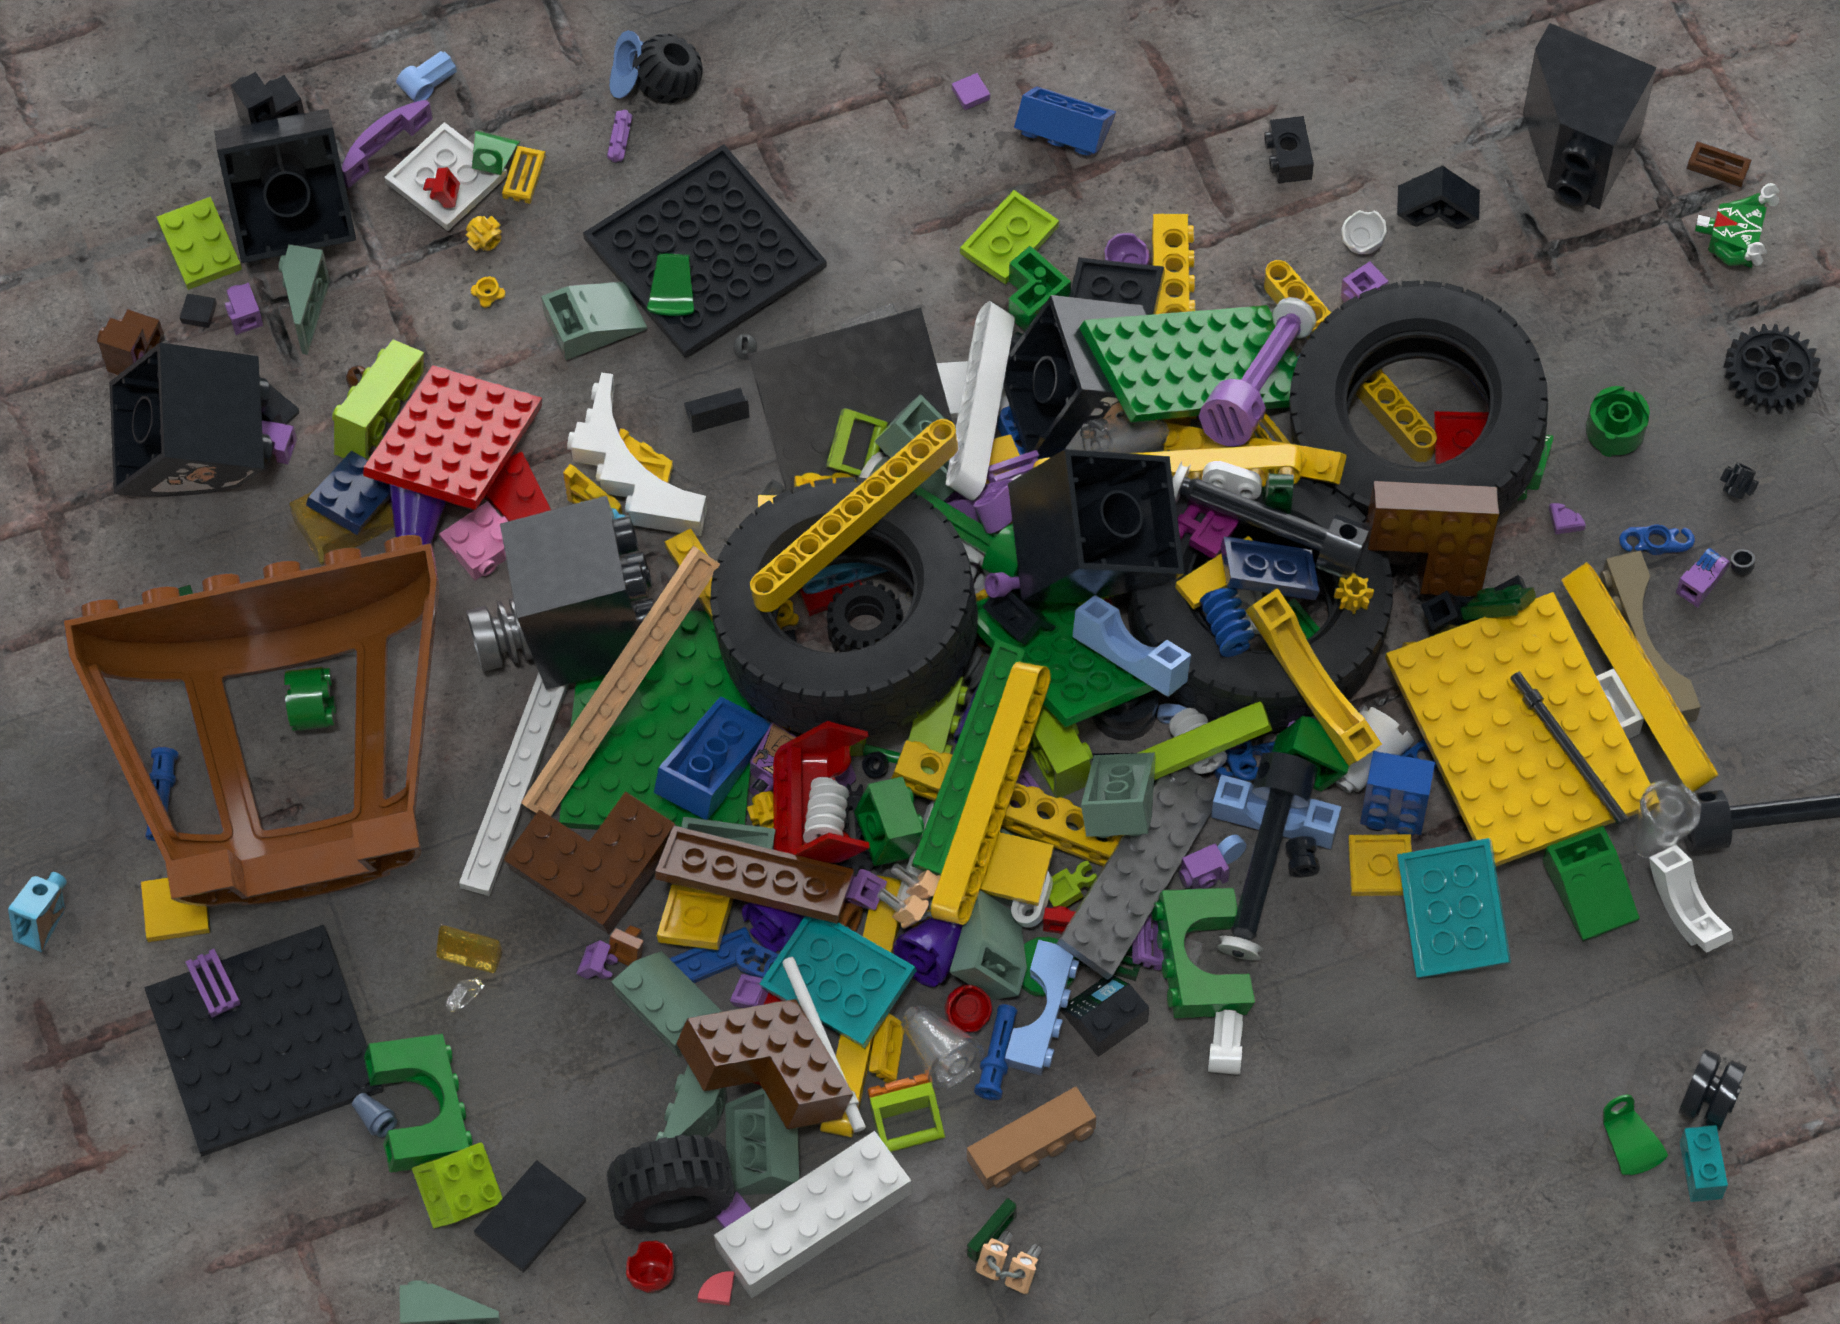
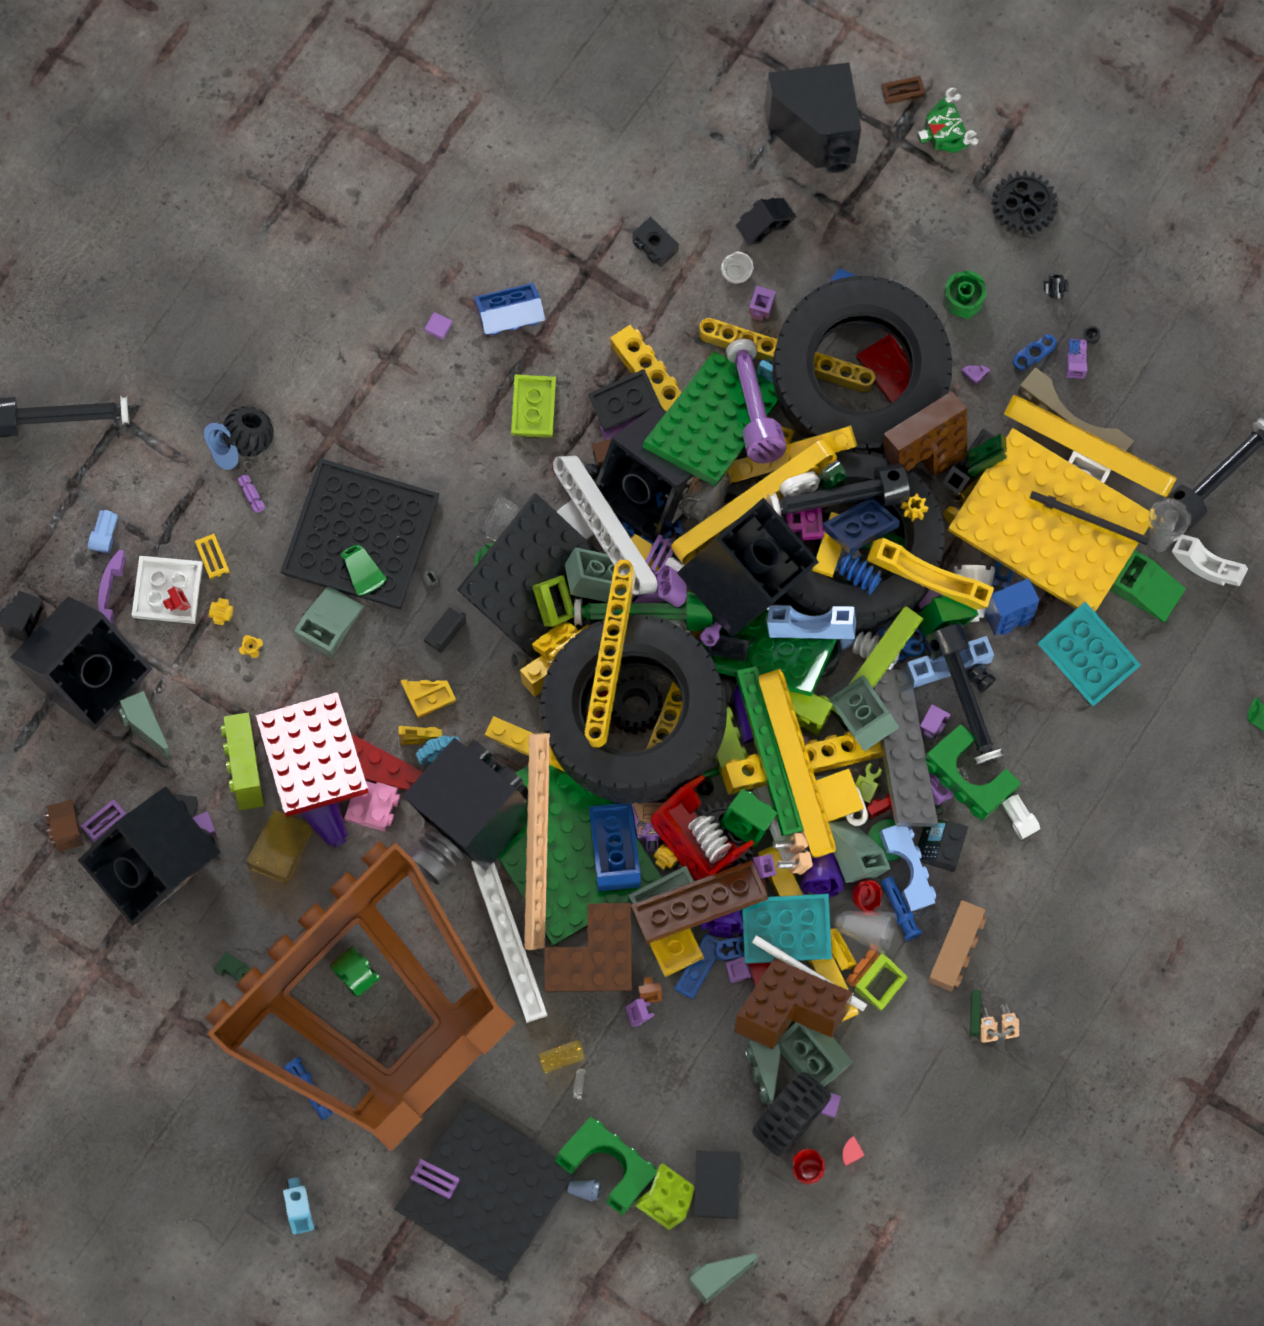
camera: 40 degrees left, 10 degrees up
yellow tile [141,878,210,942] -> none
lime plate [156,196,242,290] -> none
black tile [180,294,217,328] -> none
medium lavender brick [224,283,263,335] -> none
dark blue plate [306,451,391,535] -> none
reddish brown hinge [346,365,365,389] -> none
green piece [472,130,520,175] -> none
white arch [567,372,707,536] -> none
sand green slope [611,951,722,1058] -> none
white brick [714,1131,911,1299] -> none
green brick [1008,246,1071,331] -> none
medium lavender hair [1104,233,1150,265] -> none
light blue tile [1217,835,1246,864] -> none
yellow tile [1348,834,1412,896] -> none

